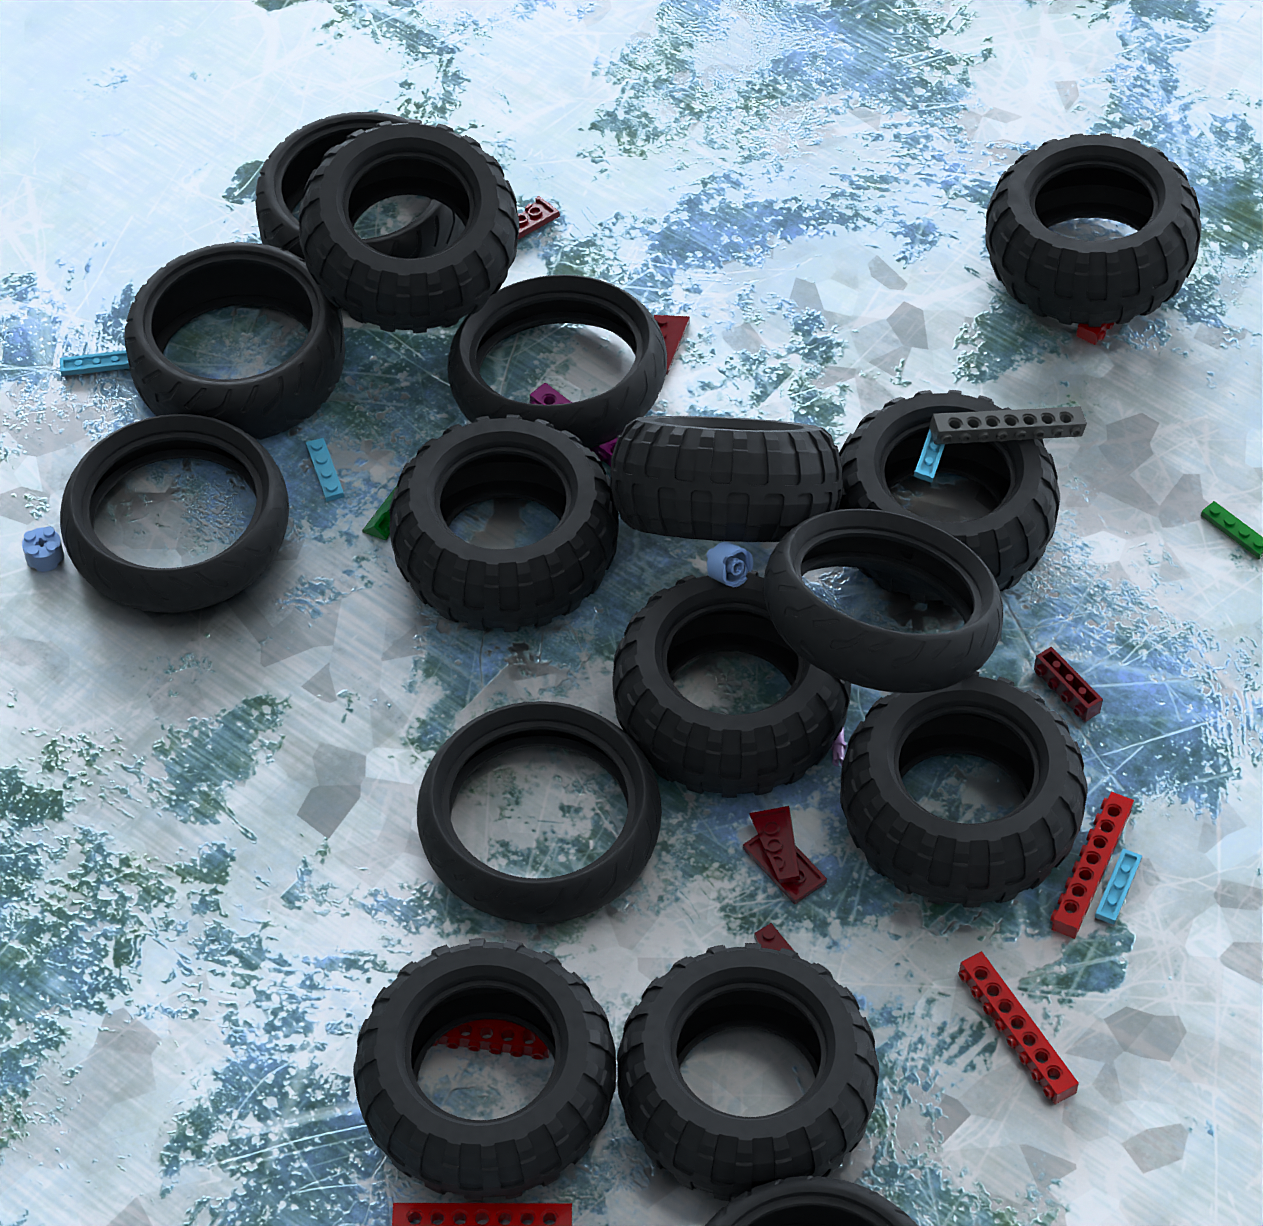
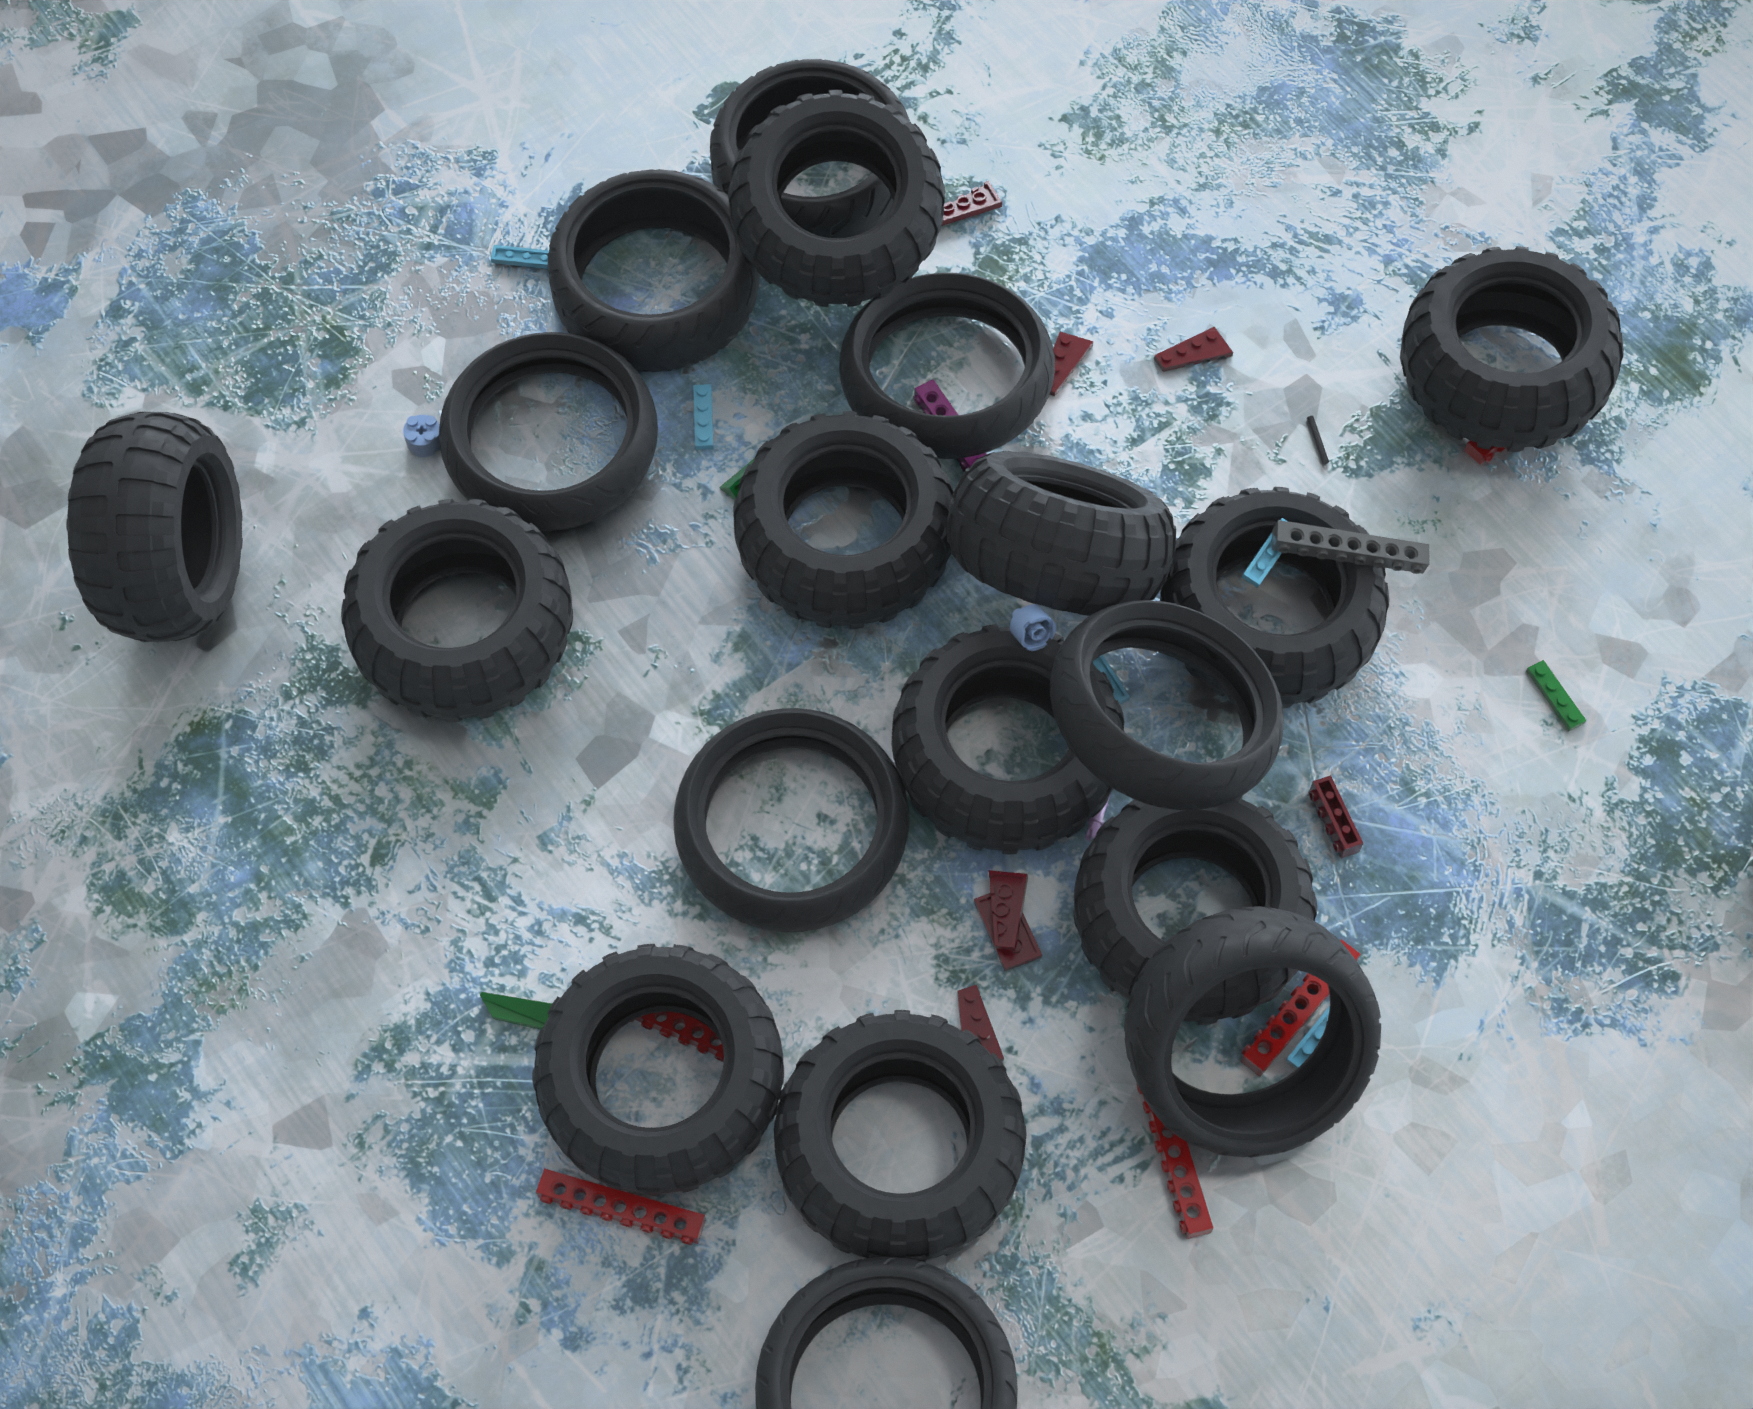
camera: 15 degrees right, 10 degrees up
none -> black tyre [341,499,573,722]
none -> green wedge [480,992,552,1030]
none -> black tyre [1124,906,1381,1158]
none -> dark red wing [1154,327,1234,372]
none -> black bar [1307,415,1329,465]

